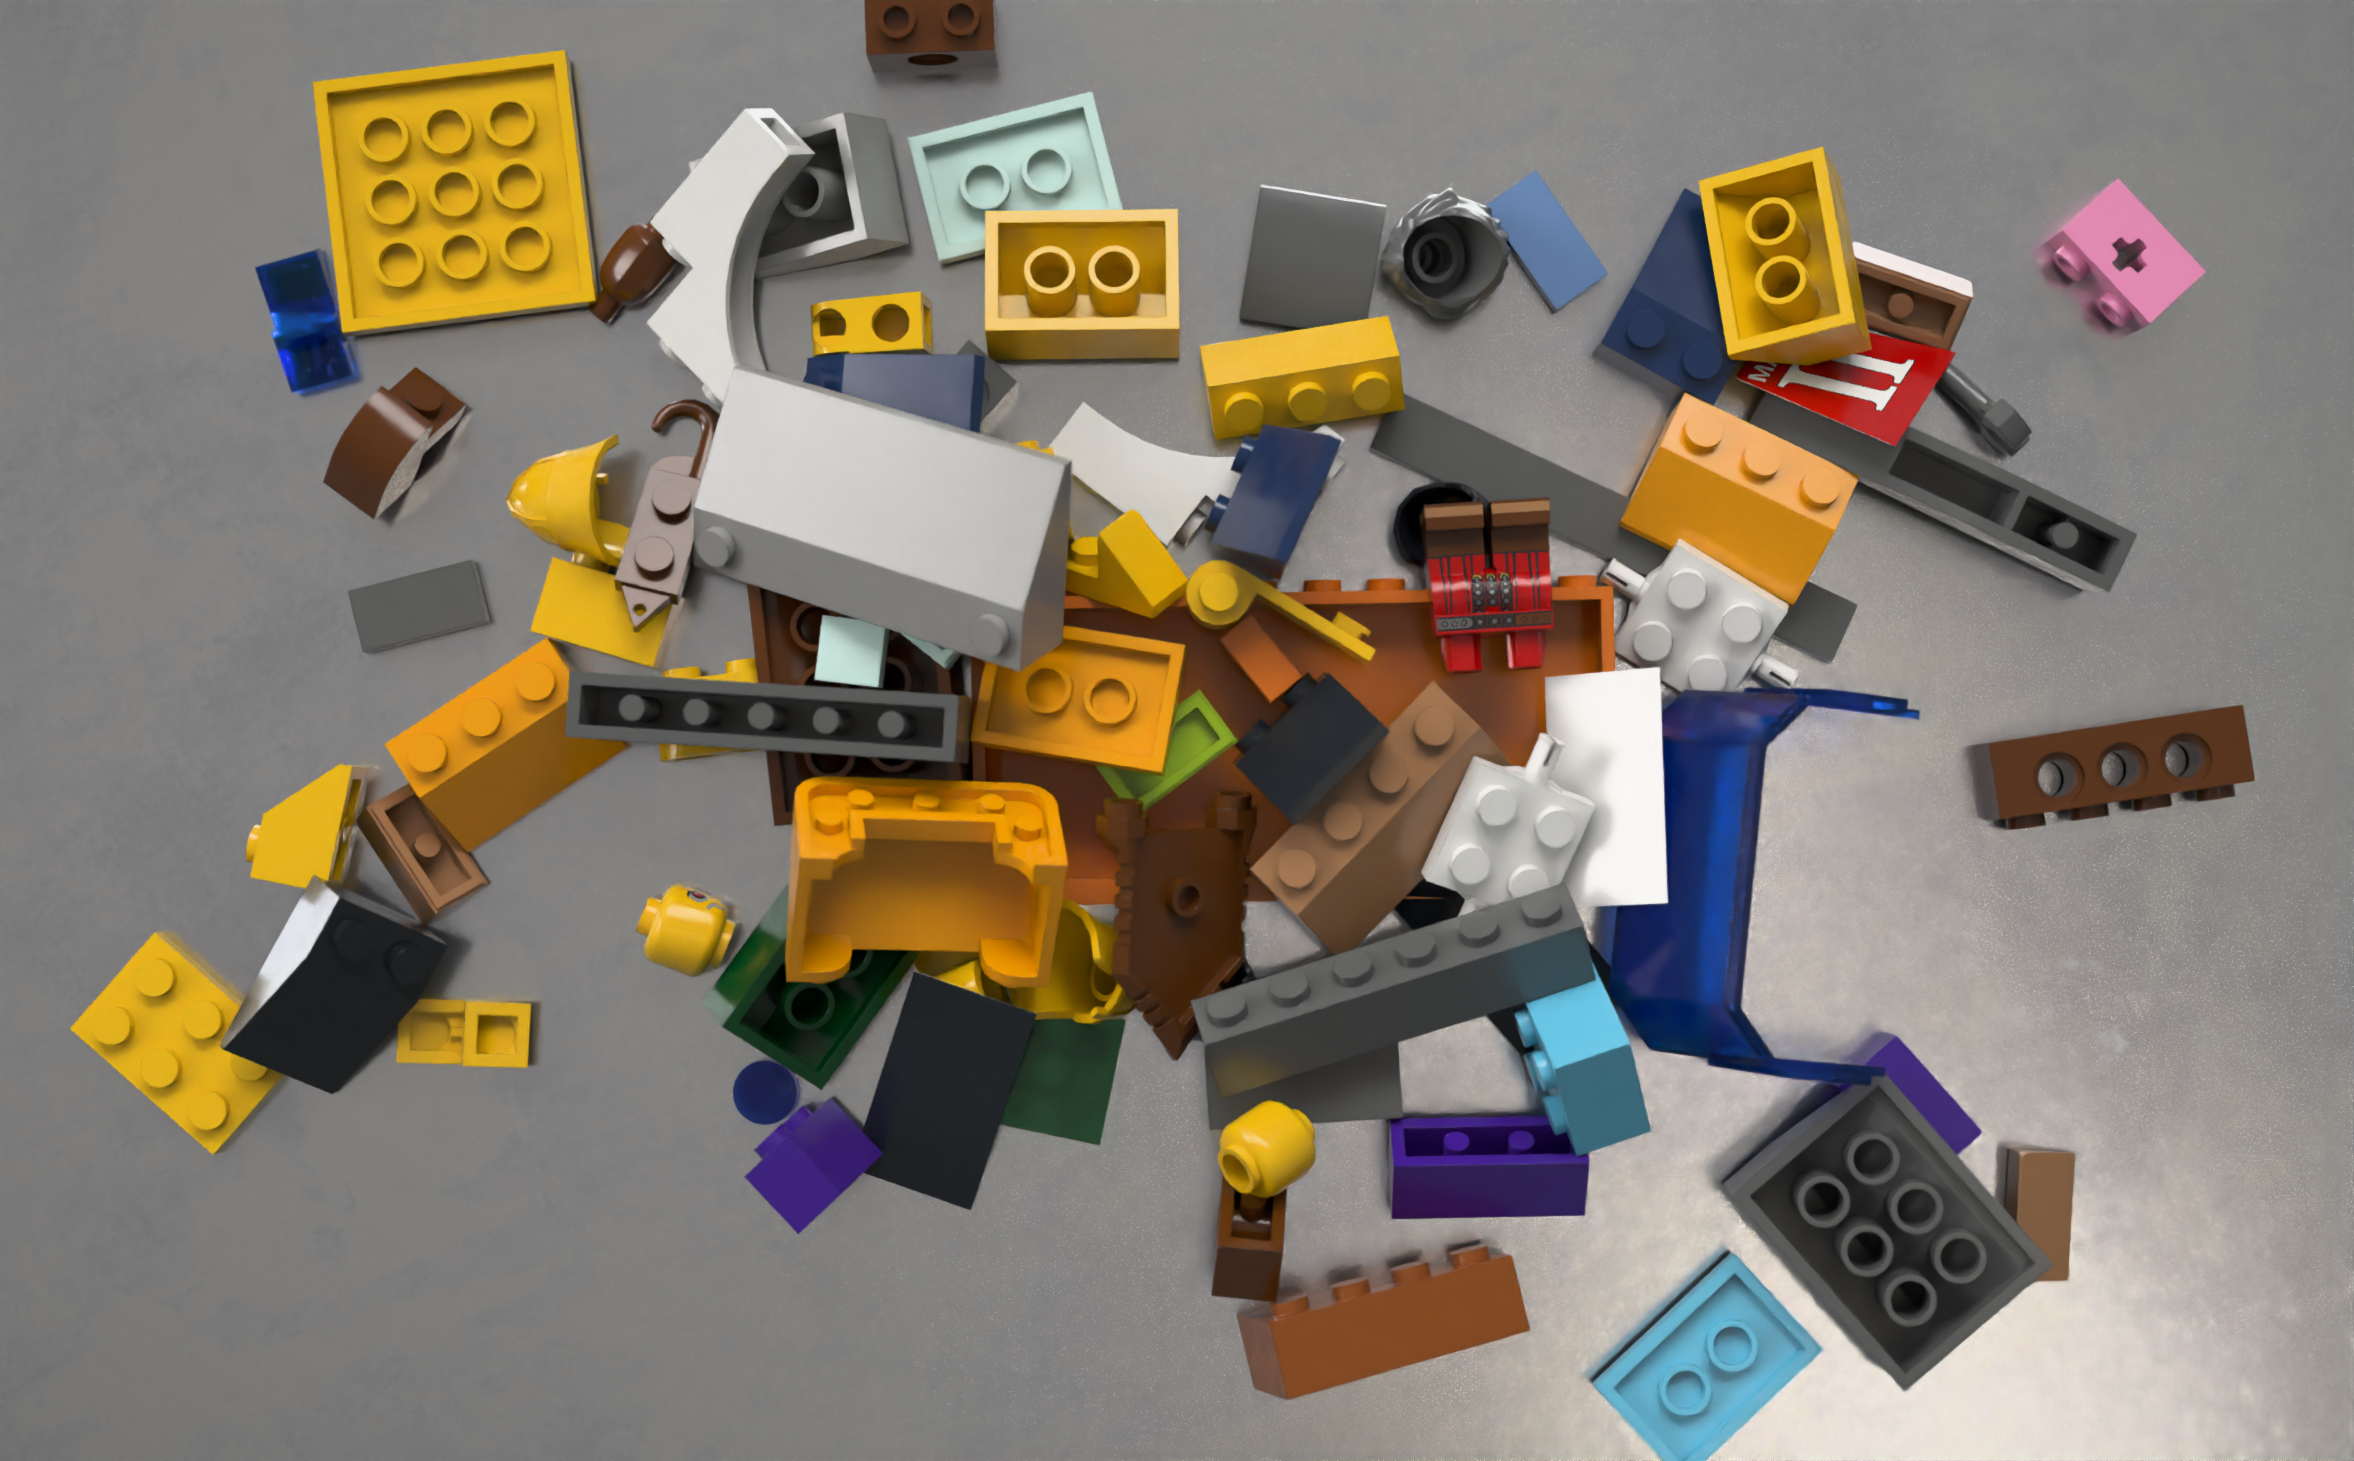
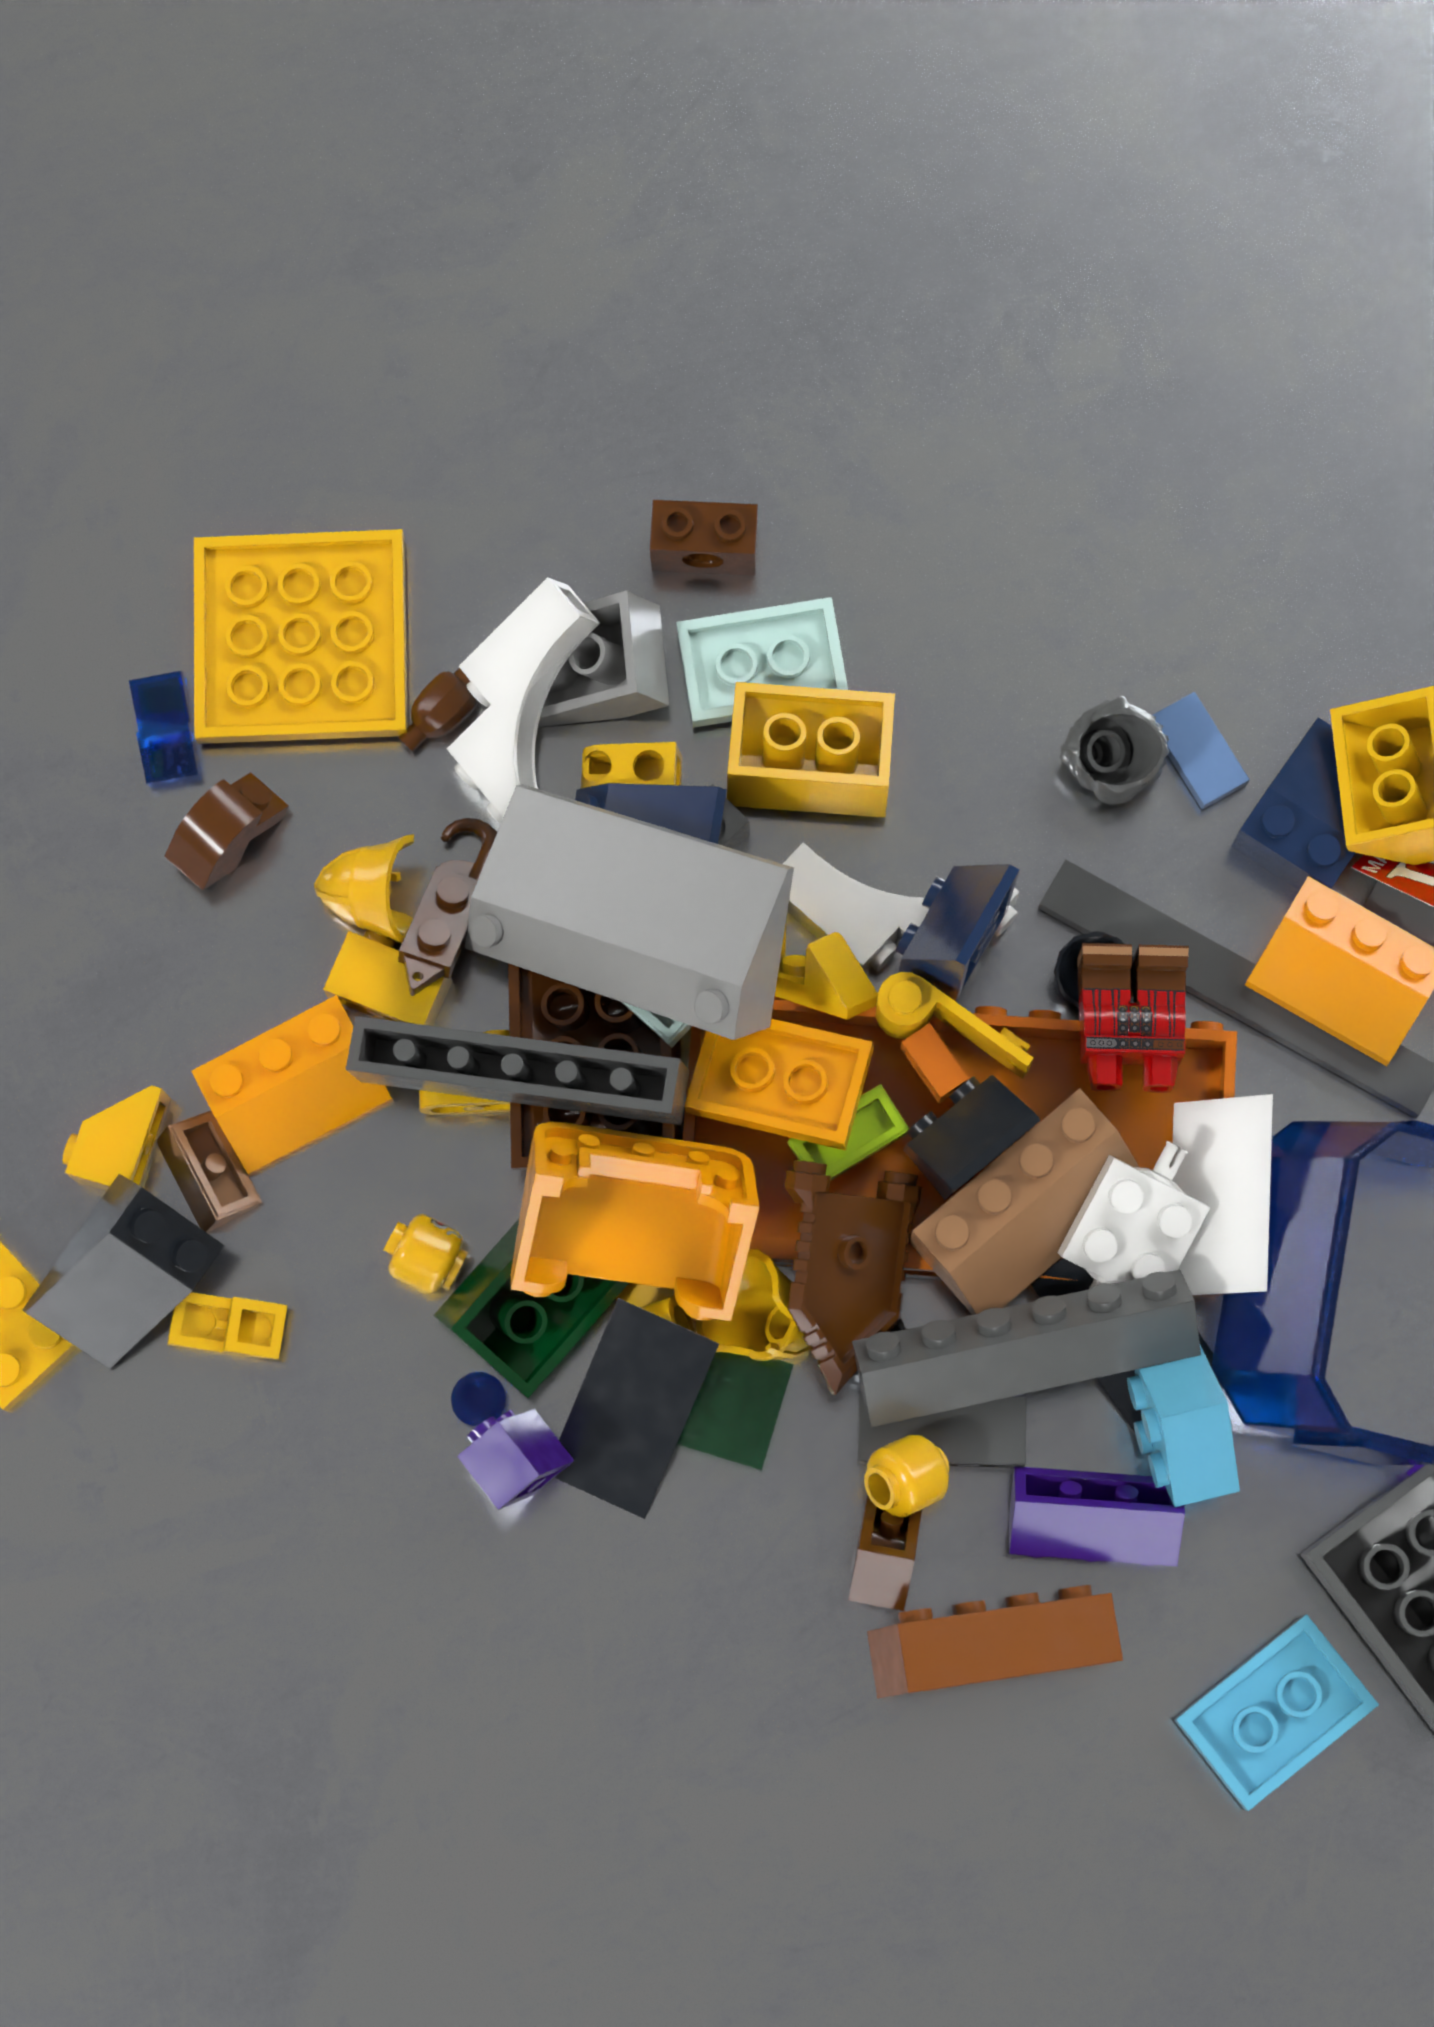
camera: 10 degrees right, 10 degrees down
dark grey tile [348,560,491,654] -> none
light aqua tile [814,615,890,688] -> none
yellow brick [1199,316,1405,440] -> none
dark grey slope [1239,184,1386,329] -> none
white plate [1599,538,1799,715] -> none

